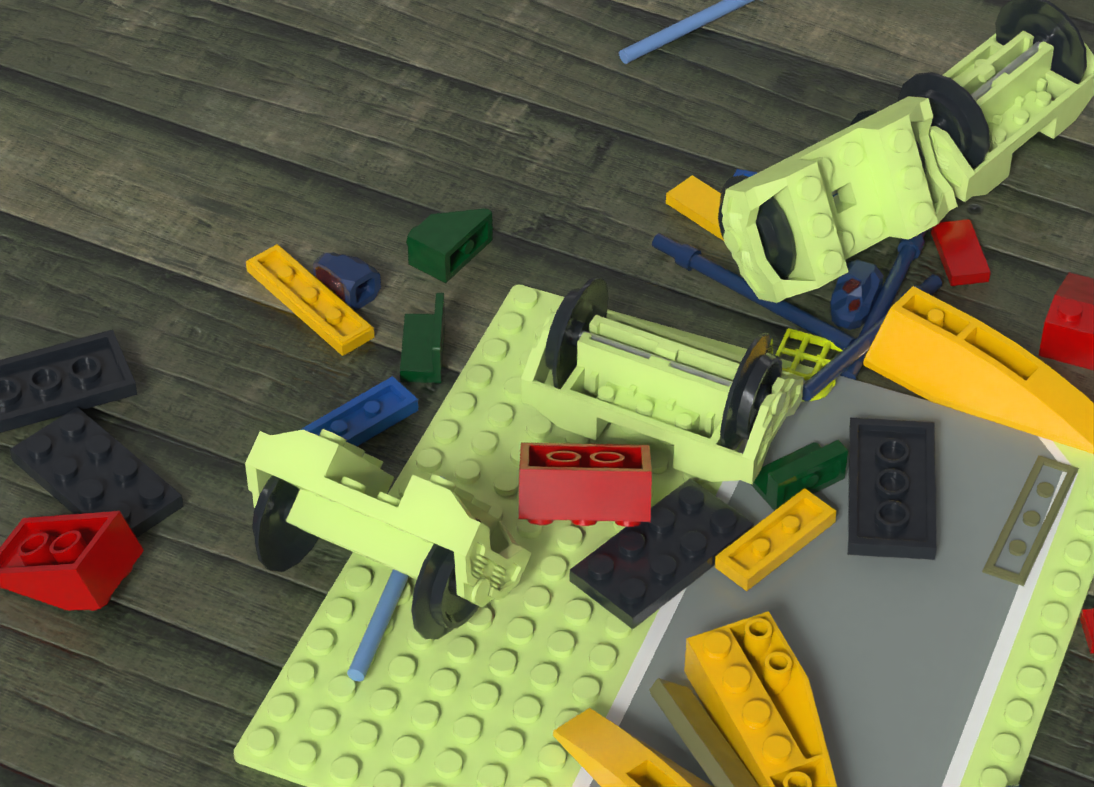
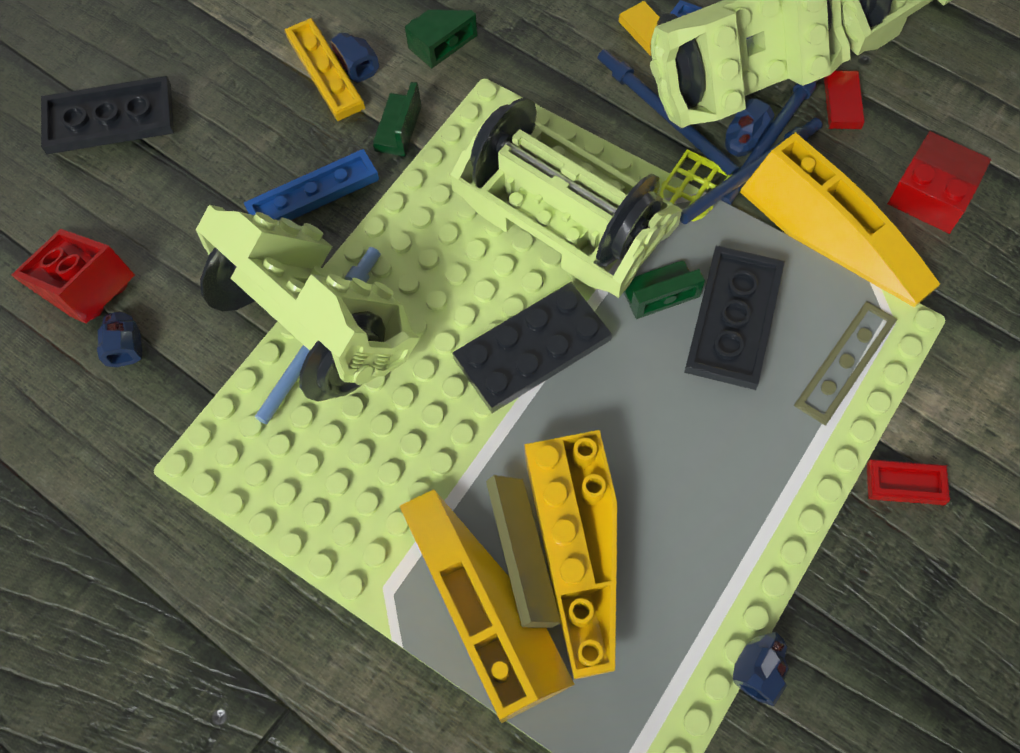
camera: 15 degrees right, 20 degrees up
black plate [10,407,184,538] -> none
brick [518,442,652,527] -> none
yellow plate [715,488,836,591] -> none
none -> dark blue rock [97,311,142,367]

